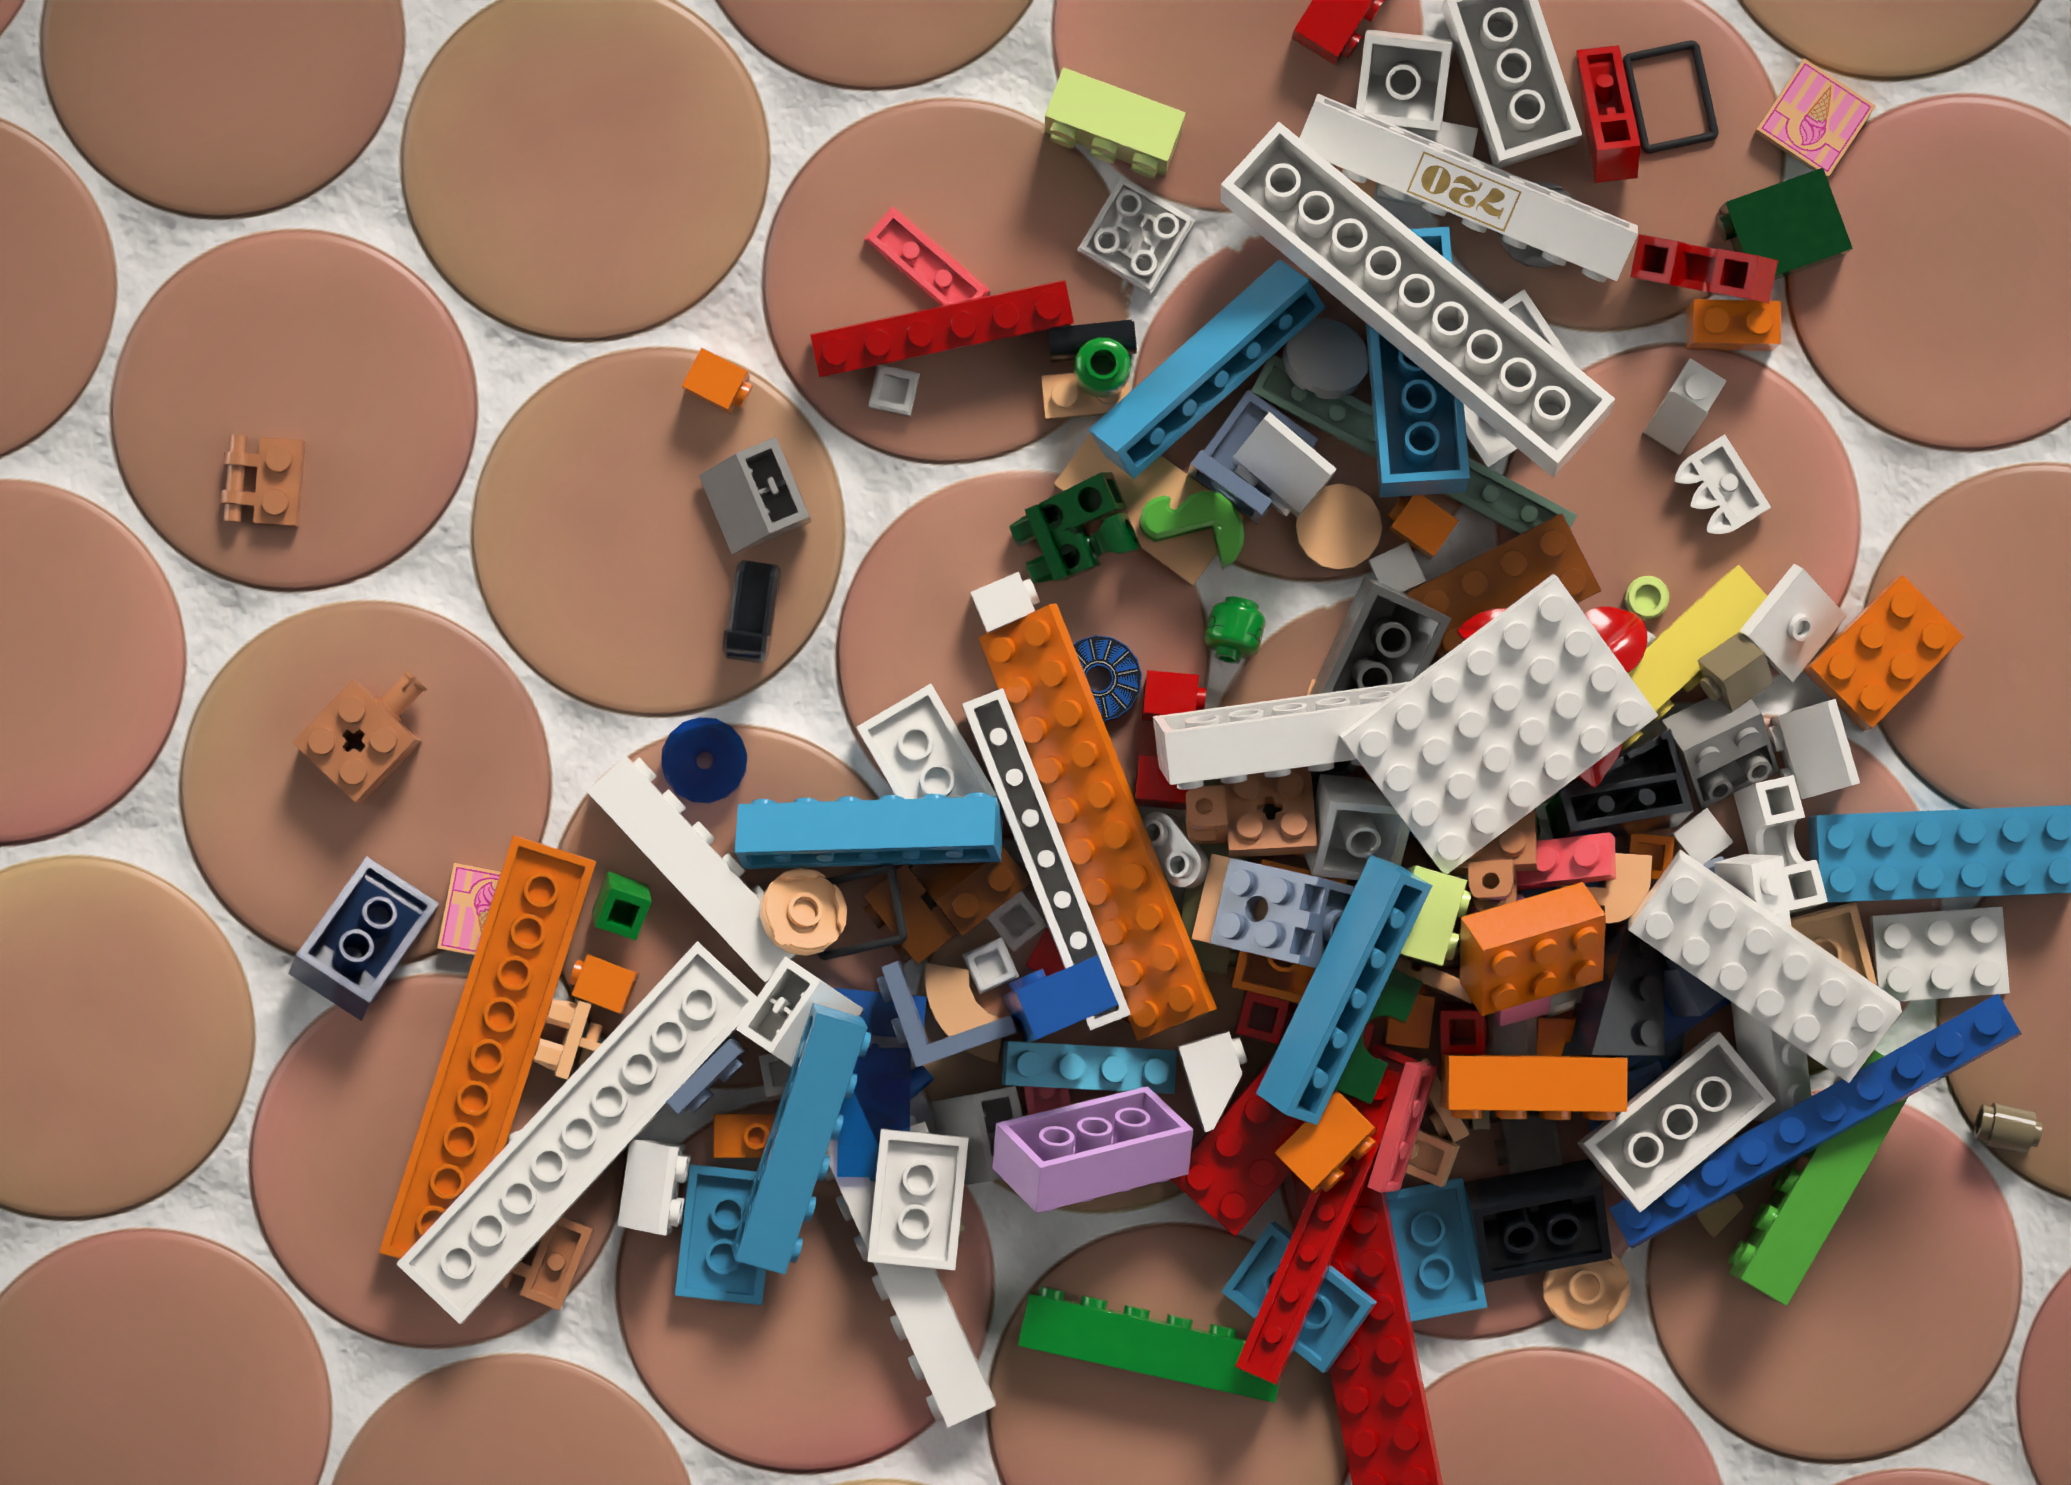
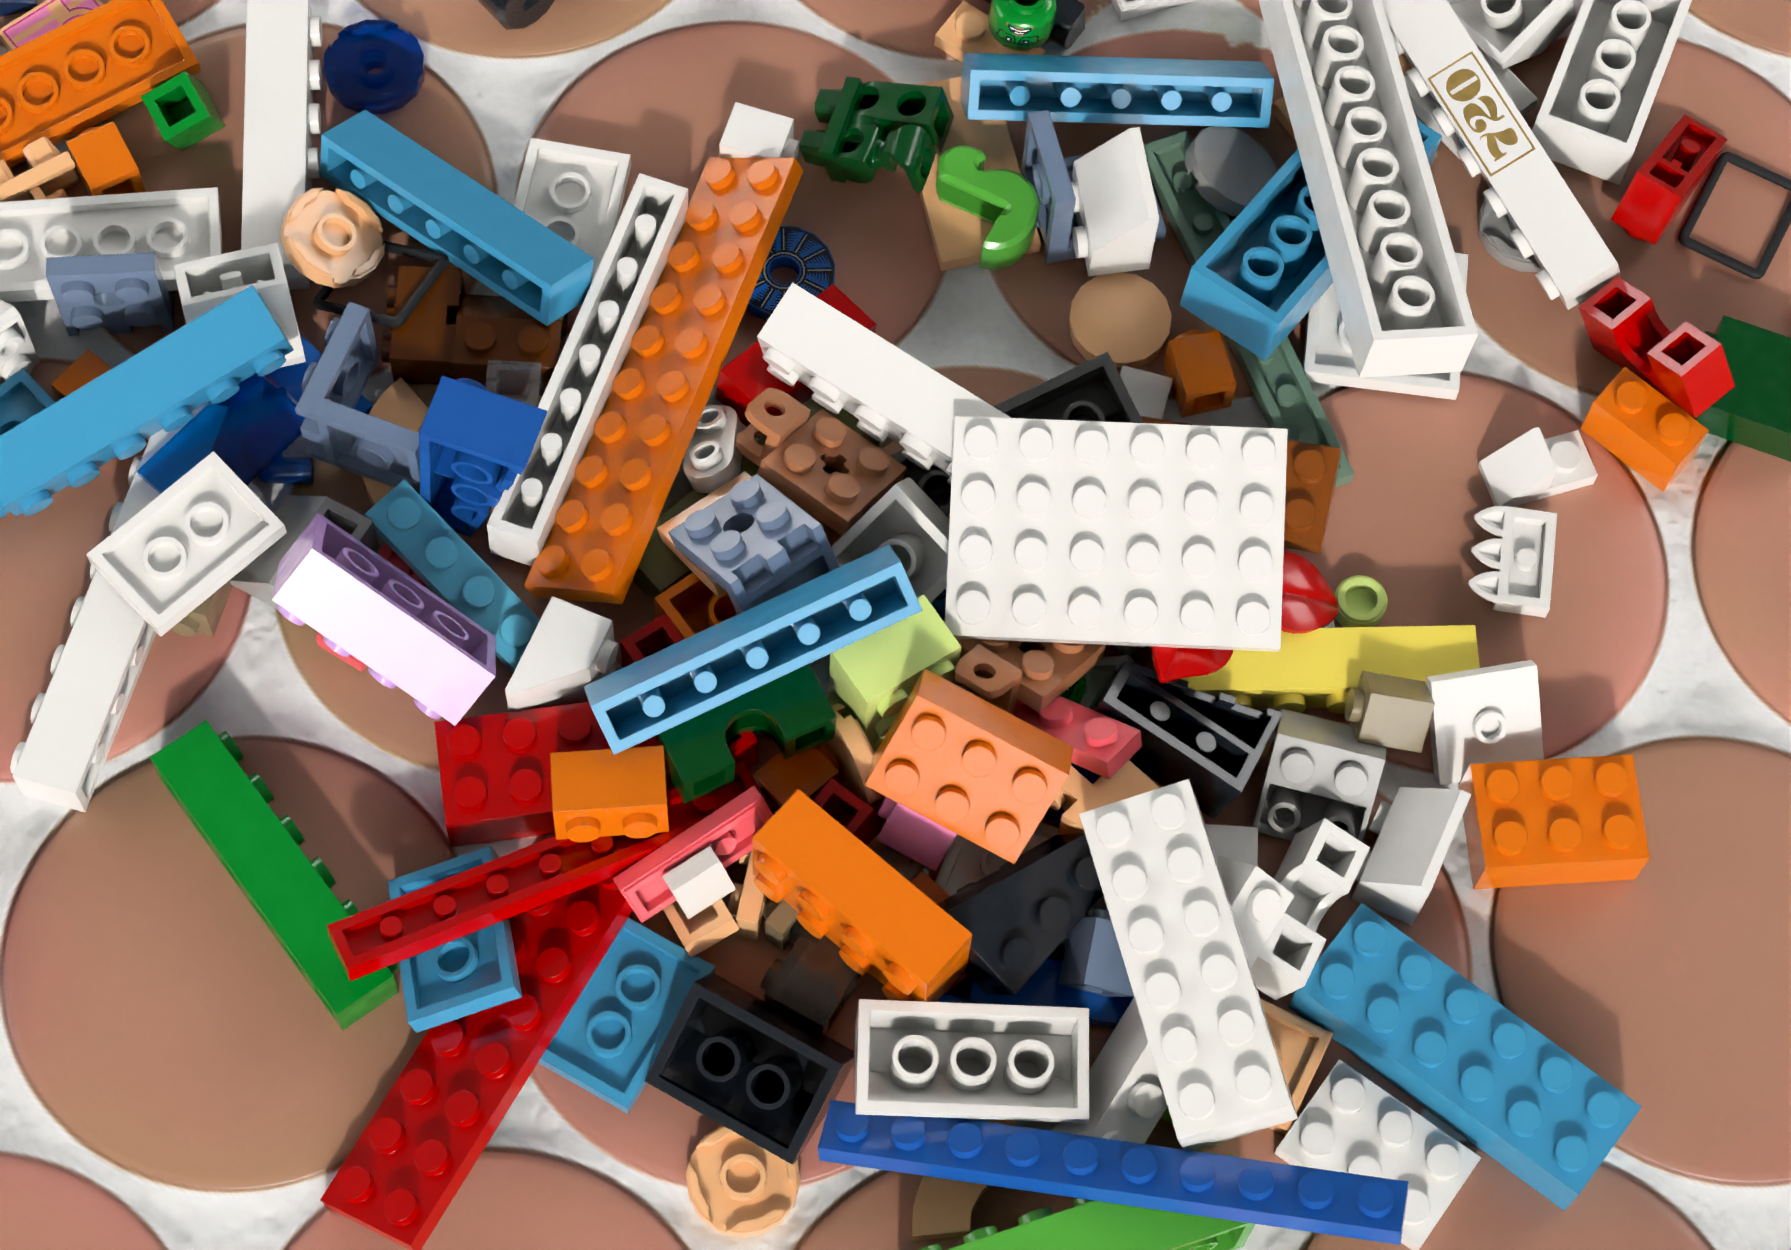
camera: 35 degrees right, 20 degrees down
green head [1204,596,1266,664] -> none
none -> white tile [662,846,736,919]

